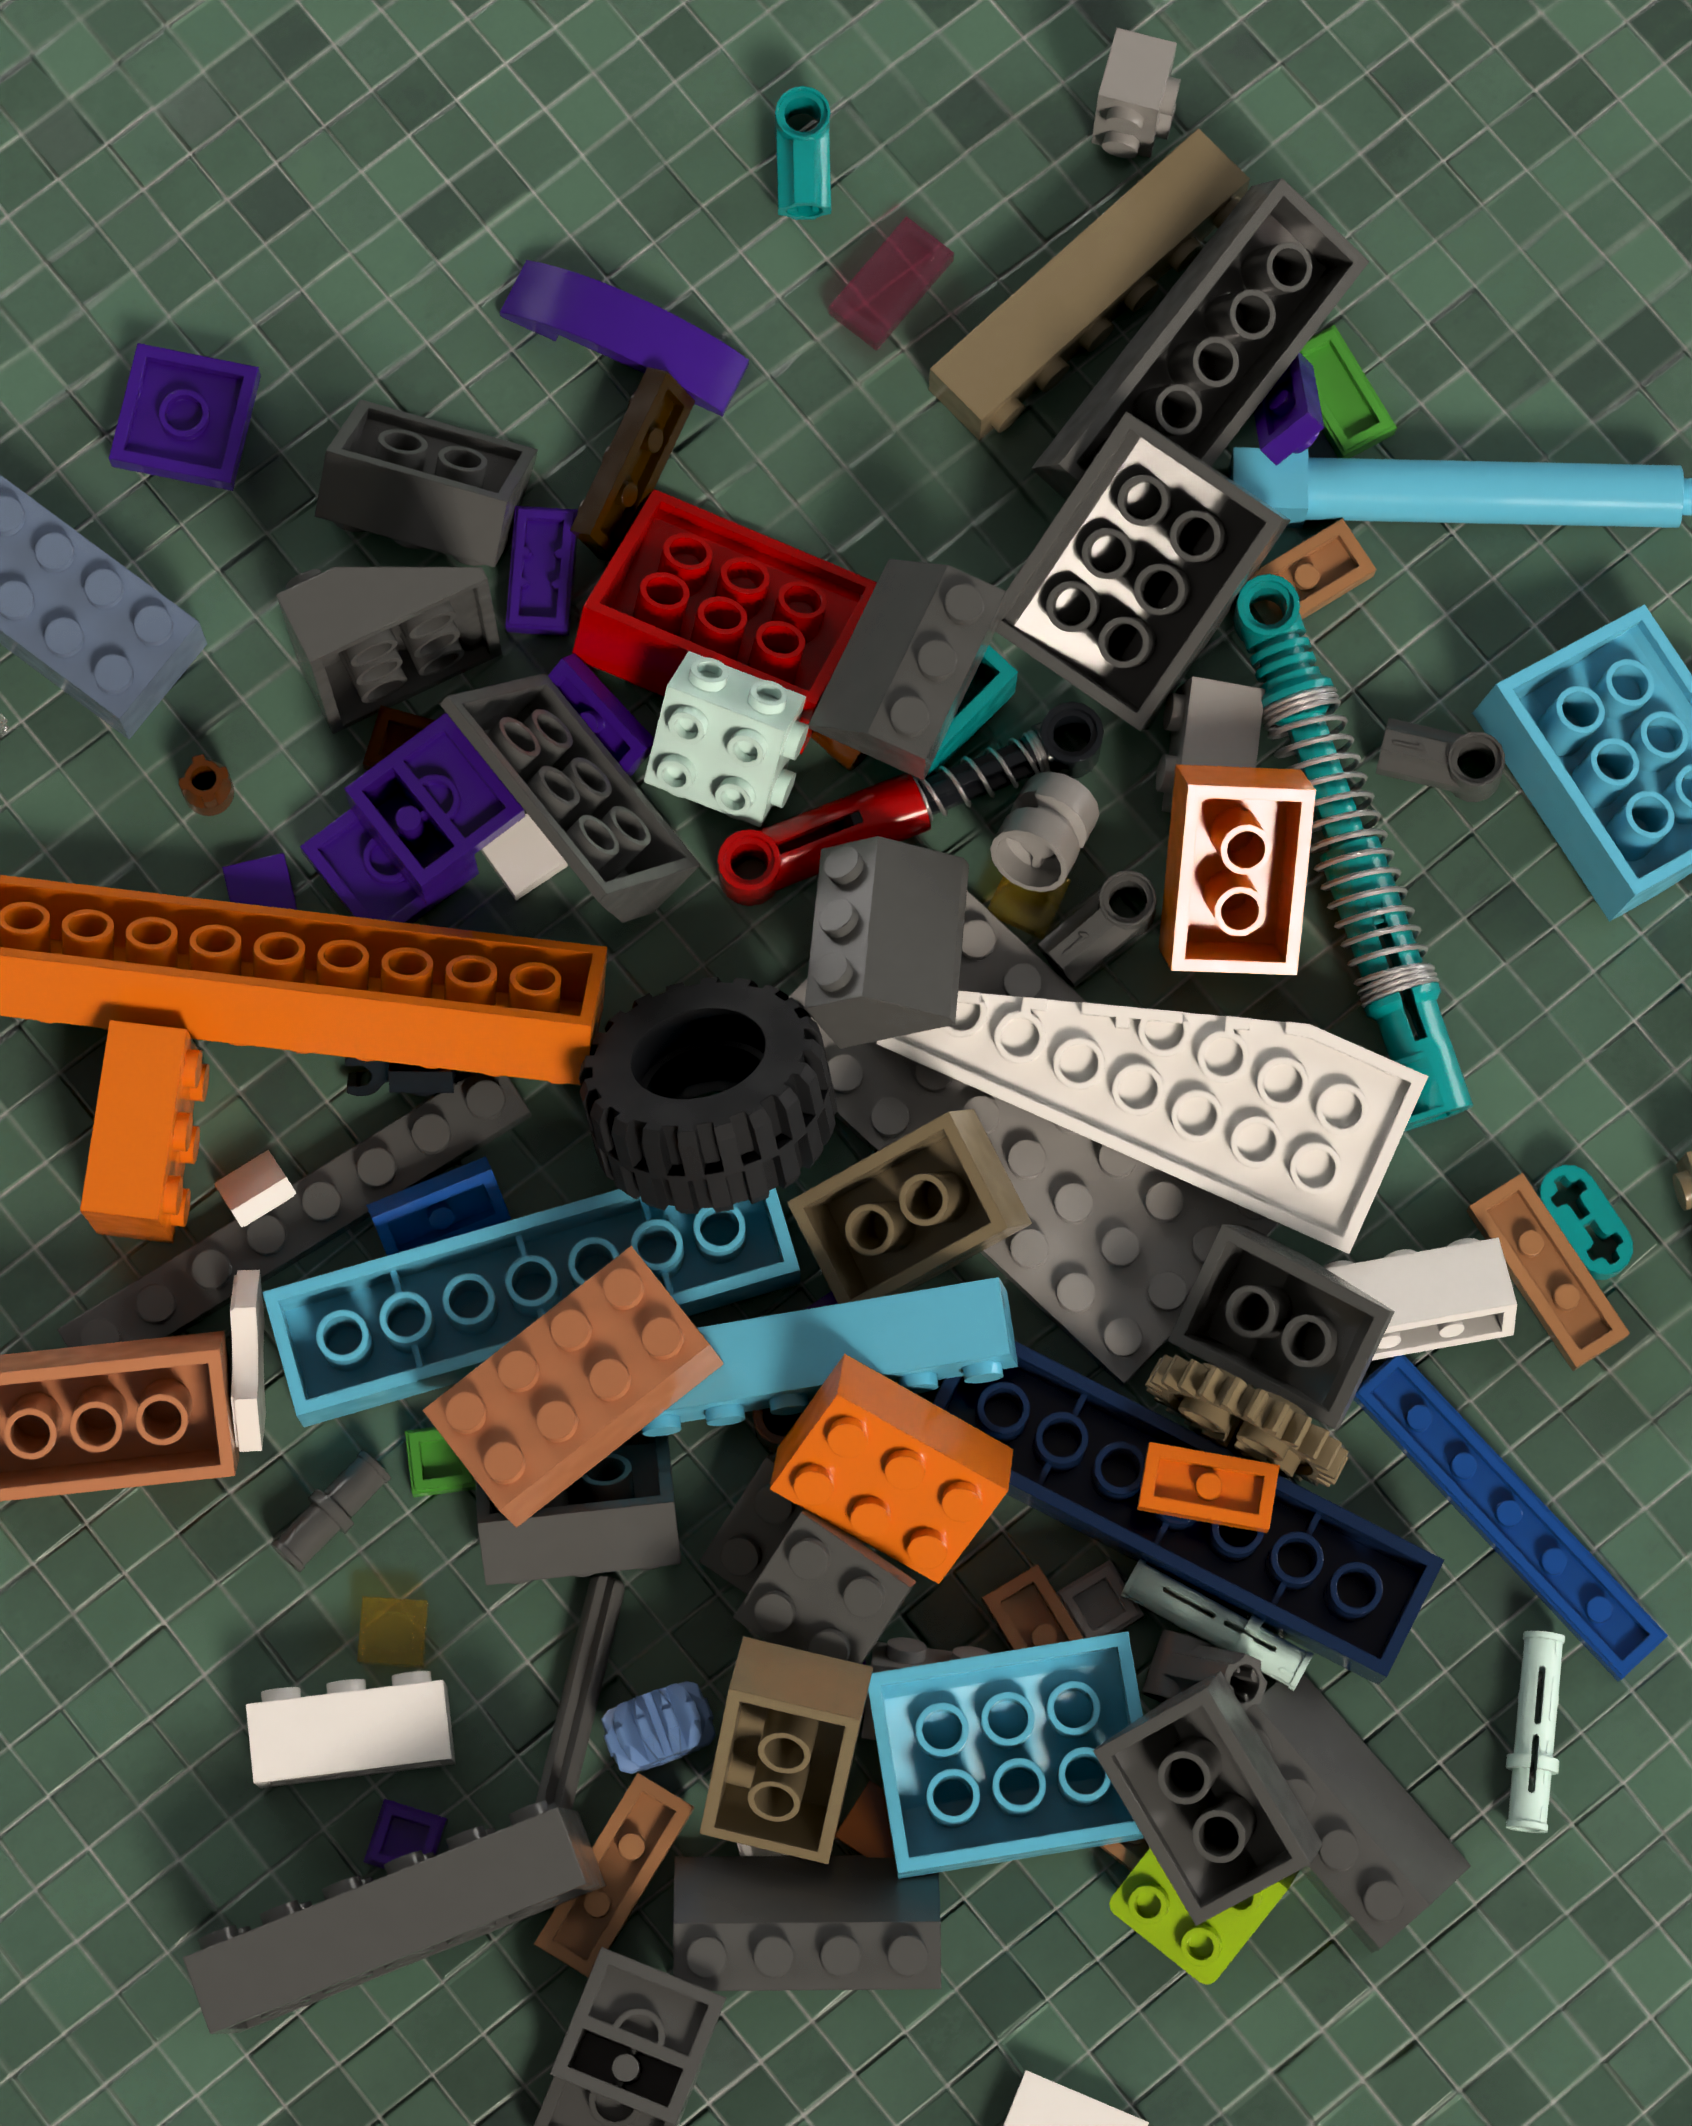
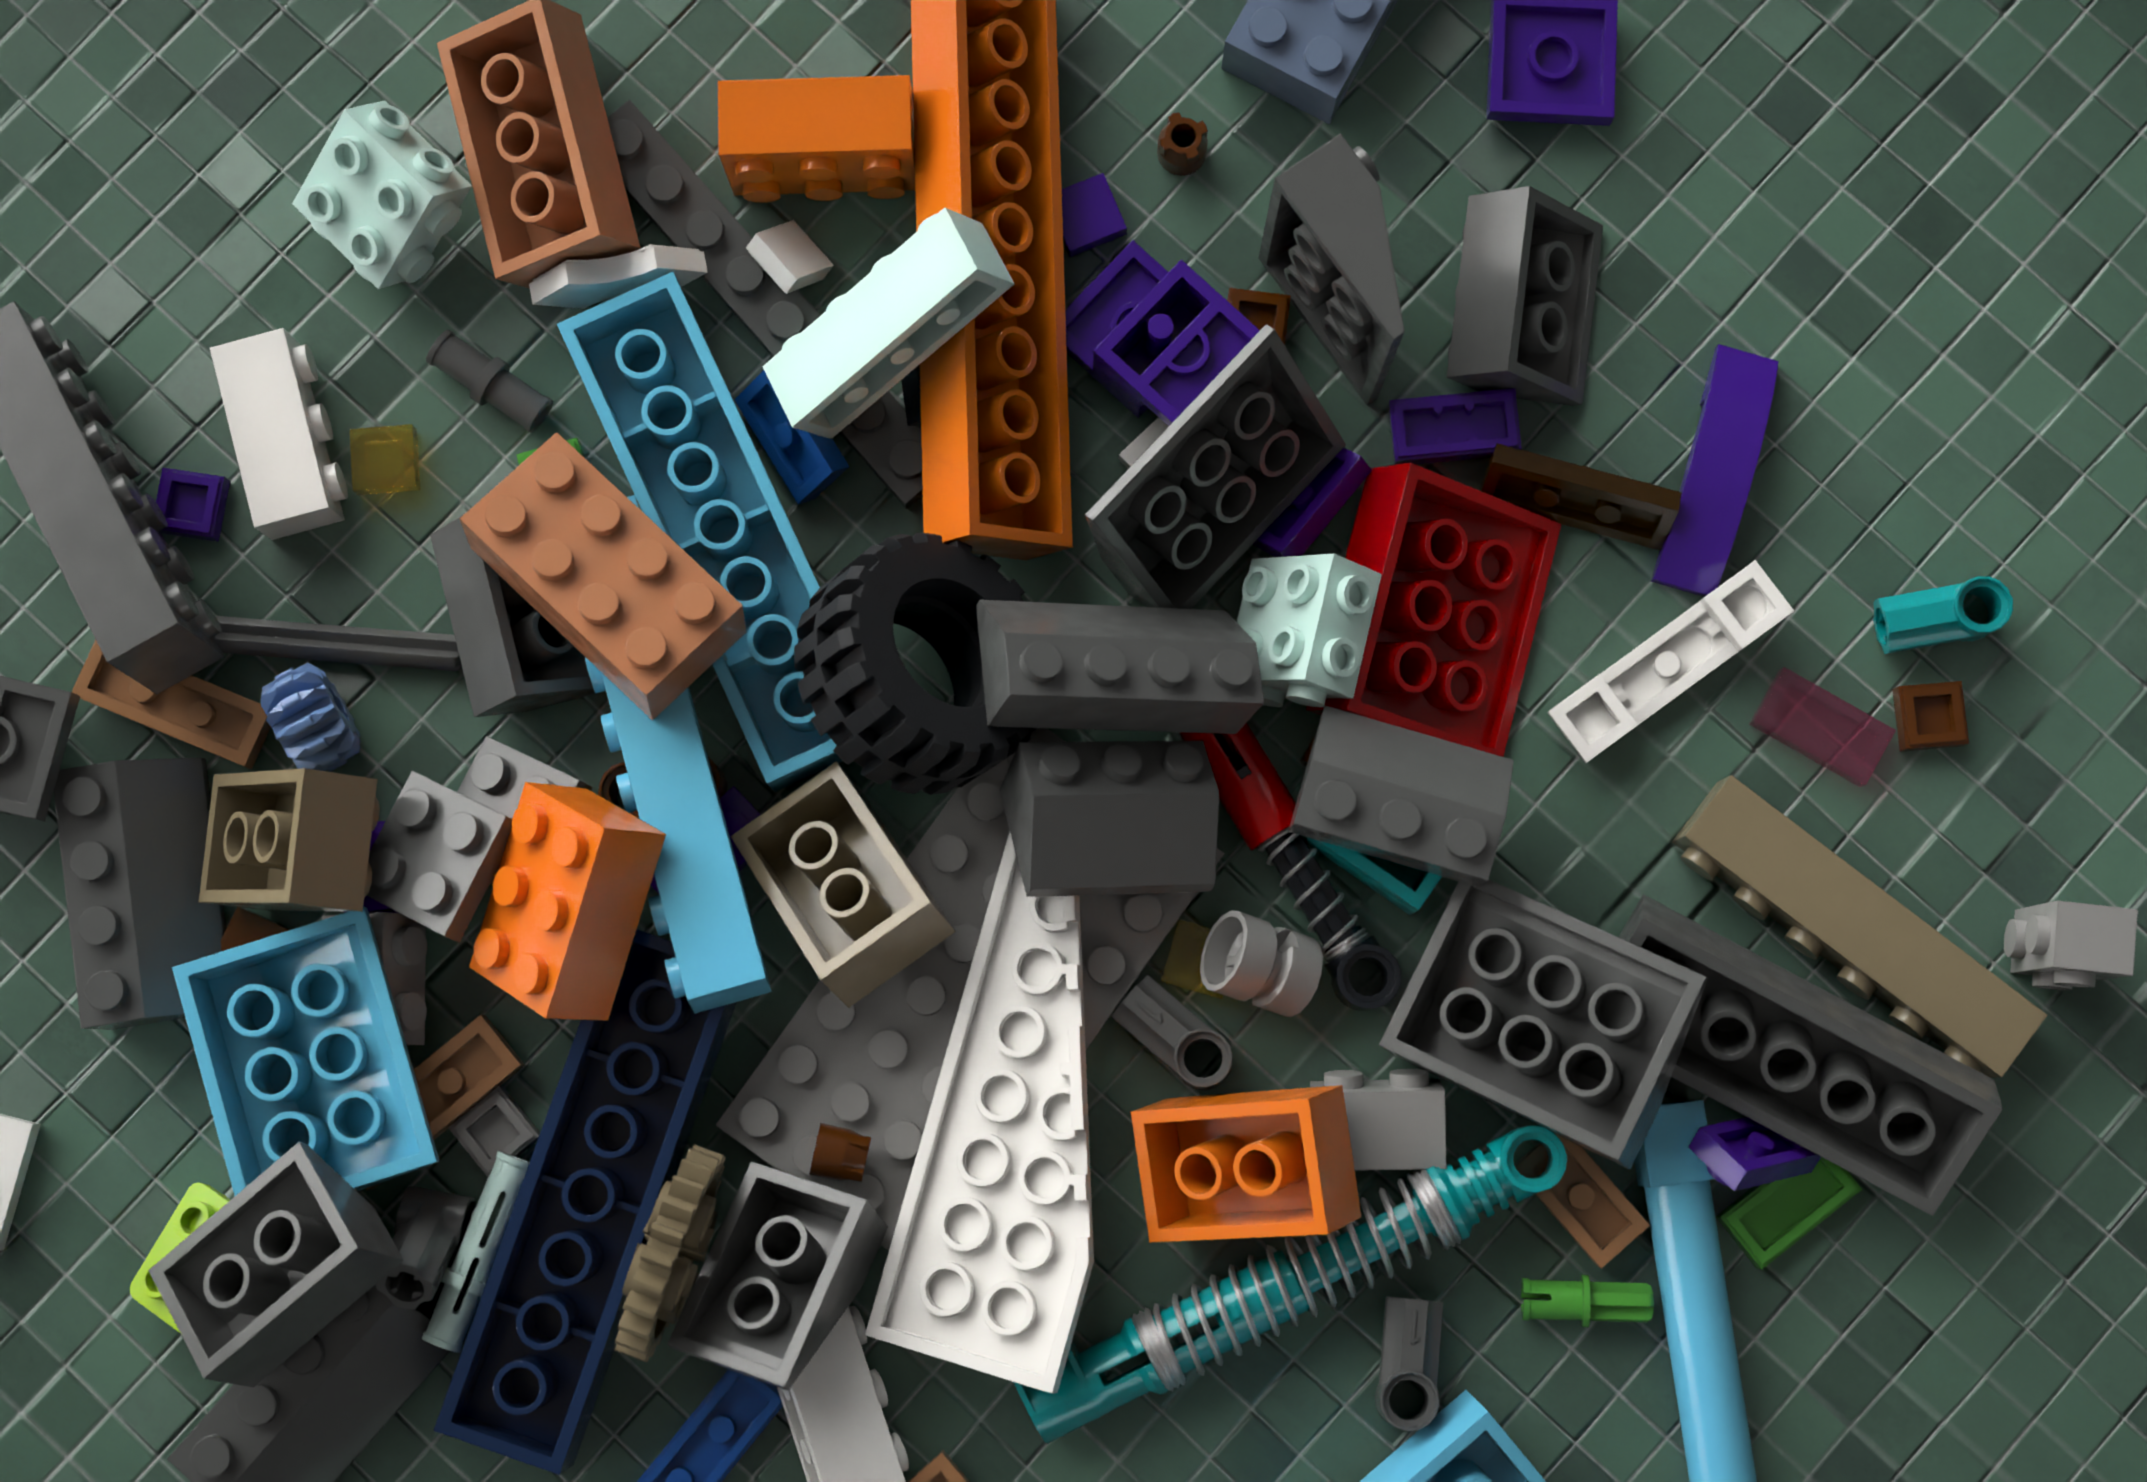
camera: 85 degrees right, 5 degrees up
orange plate [1137,1442,1280,1533] -> none
none -> light aqua brick [292,100,472,289]
none -> light aqua brick [762,207,1014,439]
none -> reddish brown hose [809,1123,871,1182]
none -> dark grey slope [976,600,1264,734]
none -> bright green axle [1521,1274,1654,1327]
none -> white slope [1547,560,1794,764]
none -> reddish brown tile [1892,681,1969,752]

